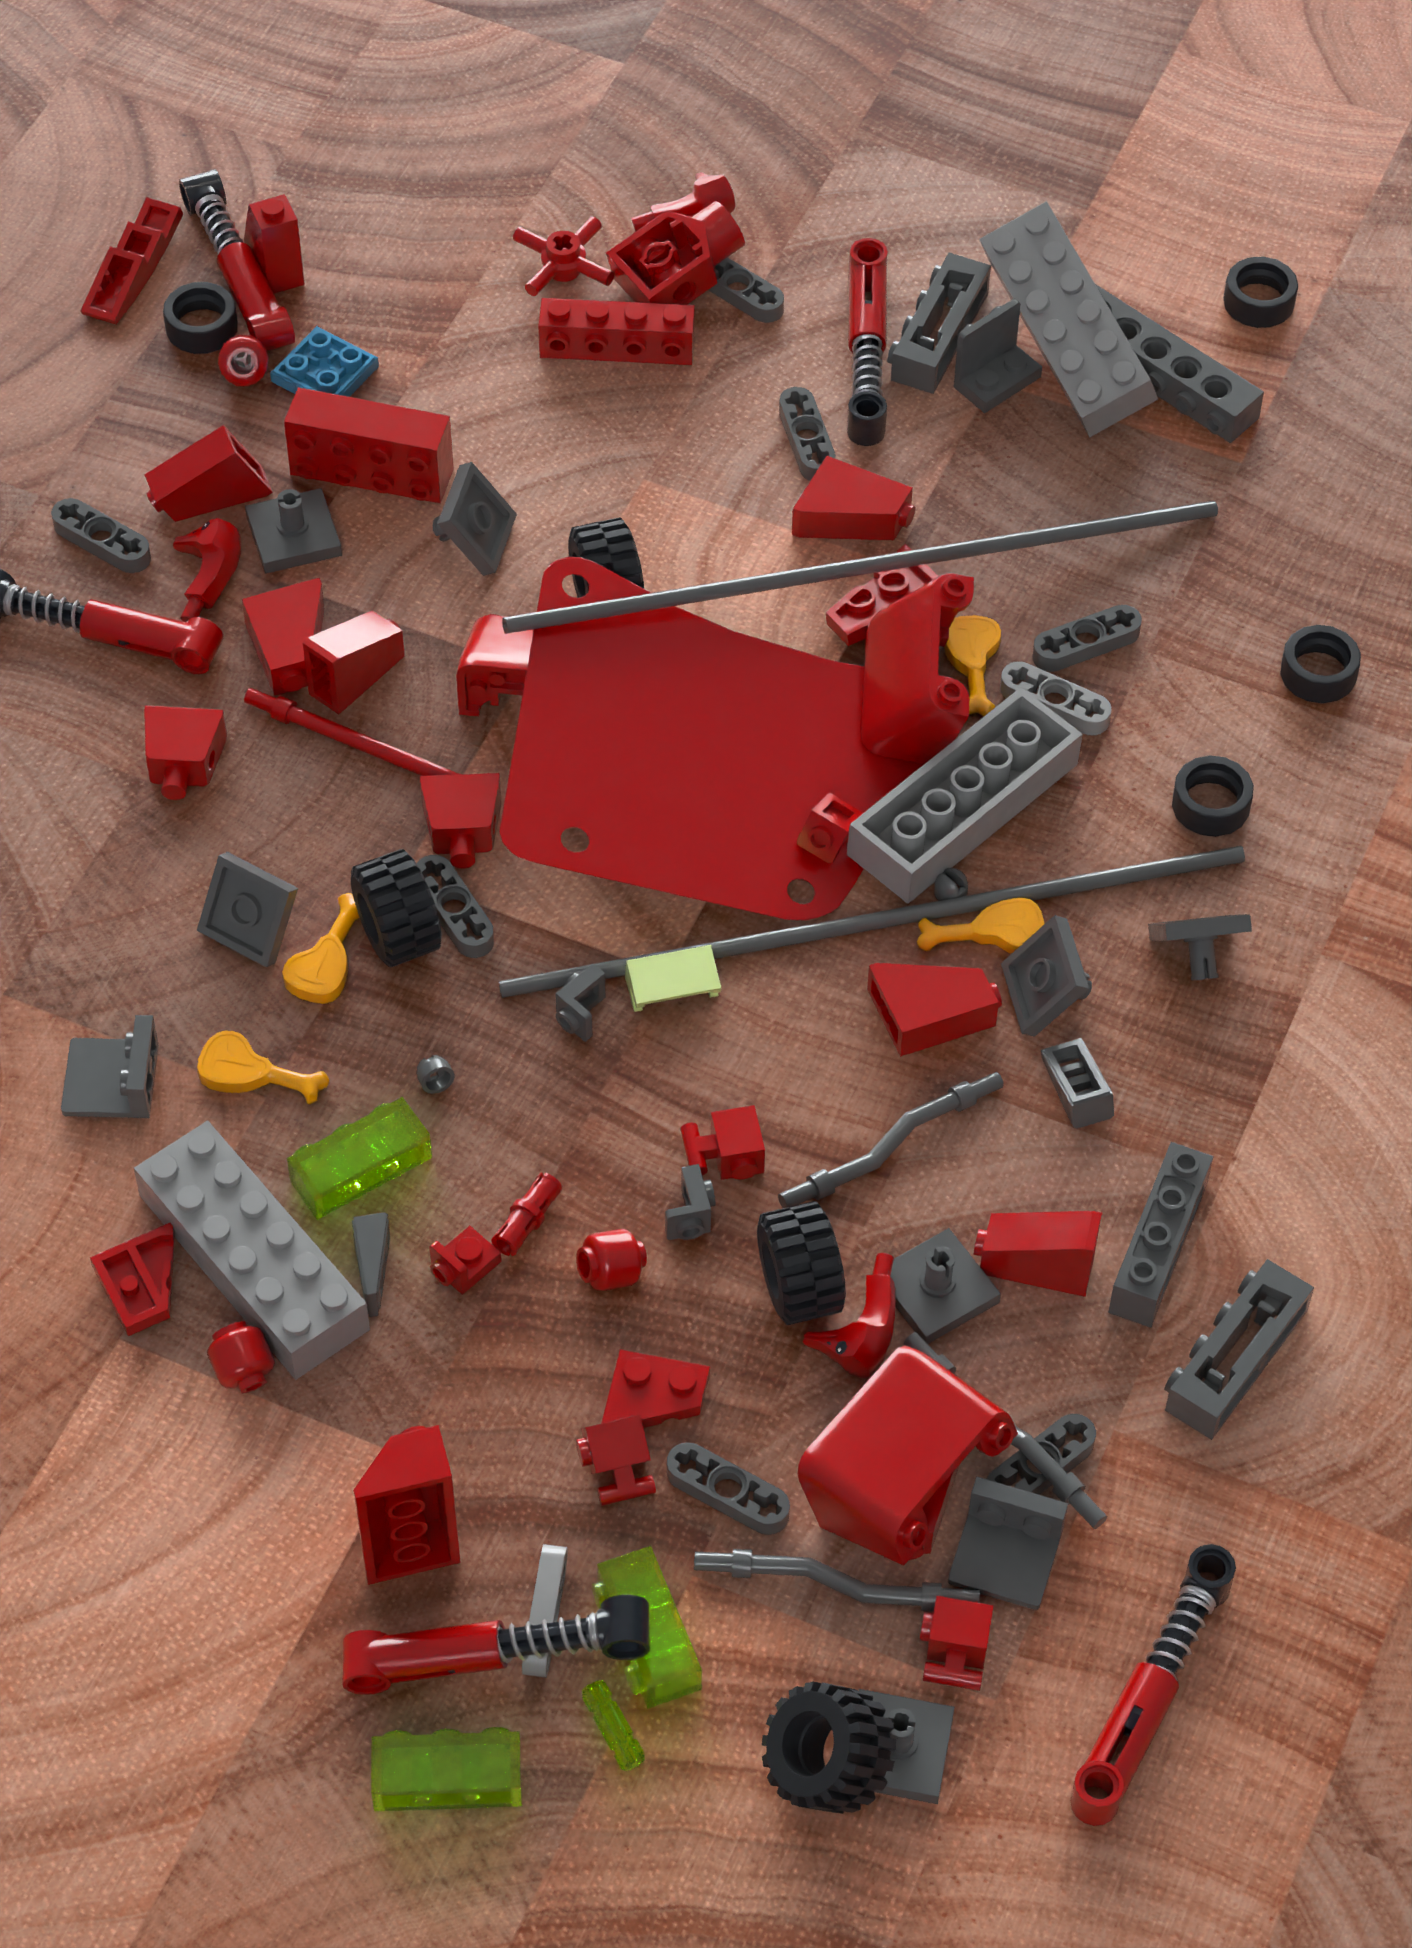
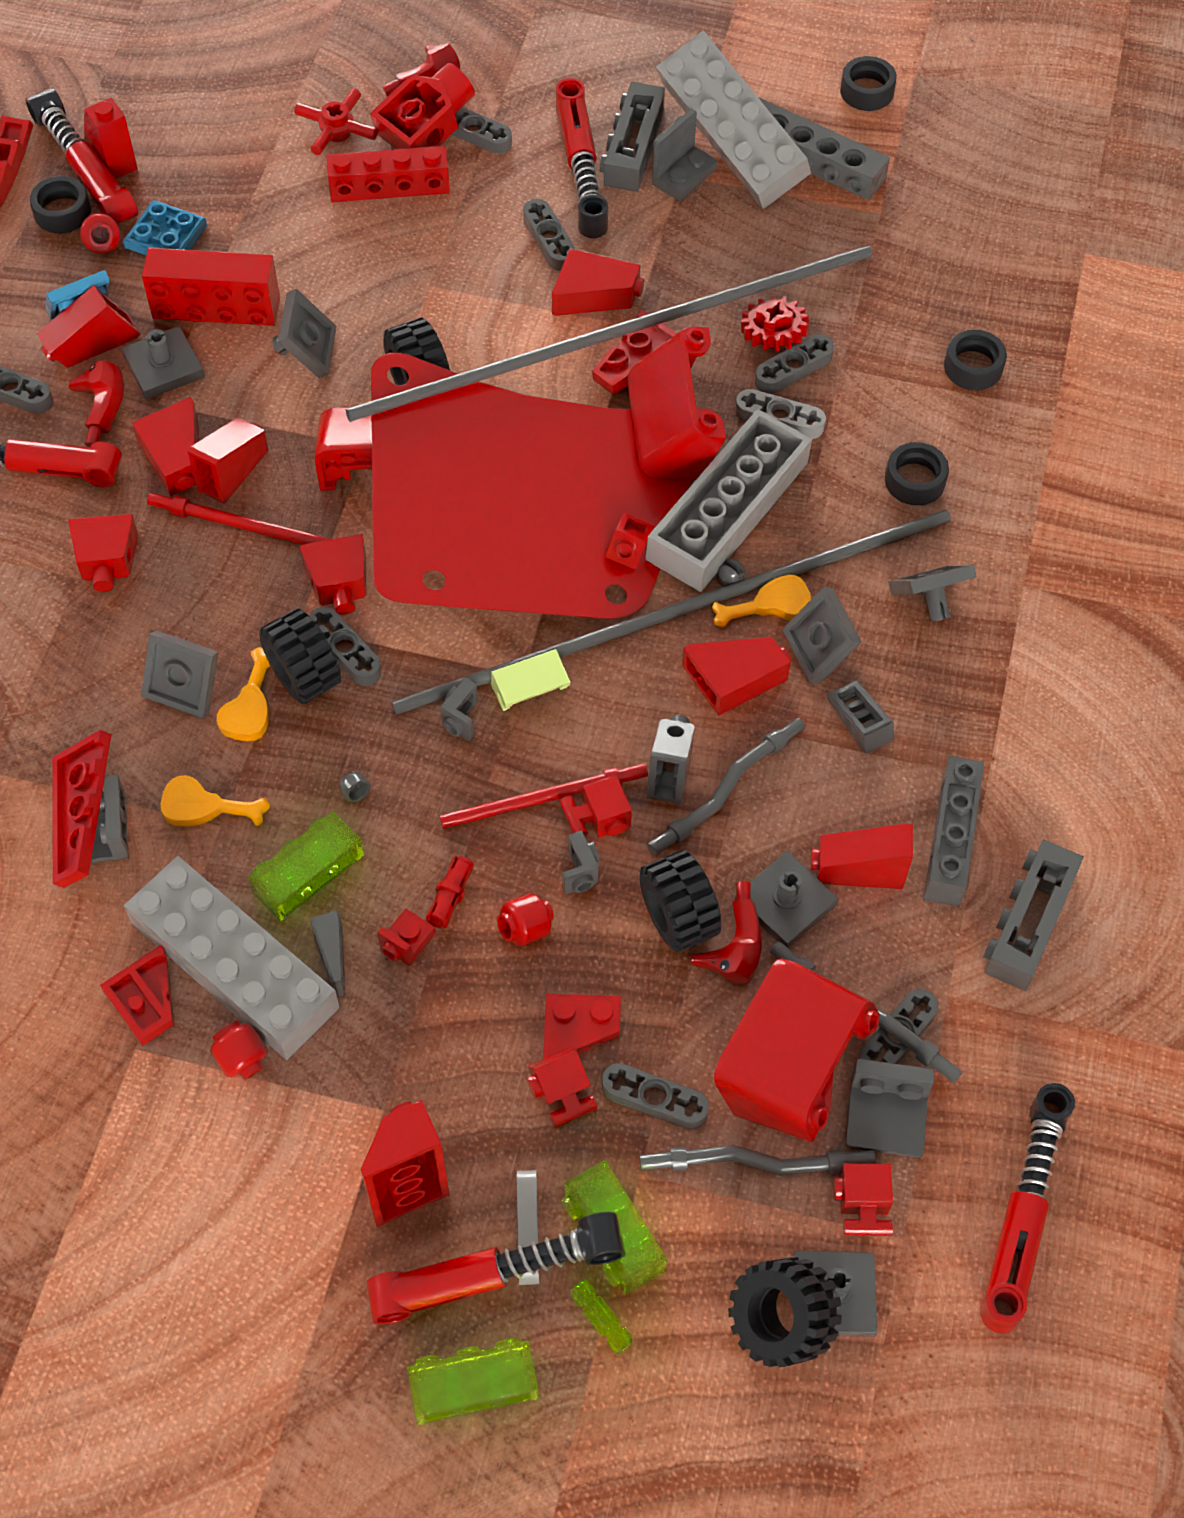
camera: 10 degrees left, 5 degrees up
light orange piece [944,615,1001,717] -> none
none -> dark azure tile [46,270,110,319]
none -> red wing [52,729,111,888]
none -> red bar [439,763,648,829]
none -> dark grey torso [646,714,695,804]
none -> red gear [741,296,809,352]

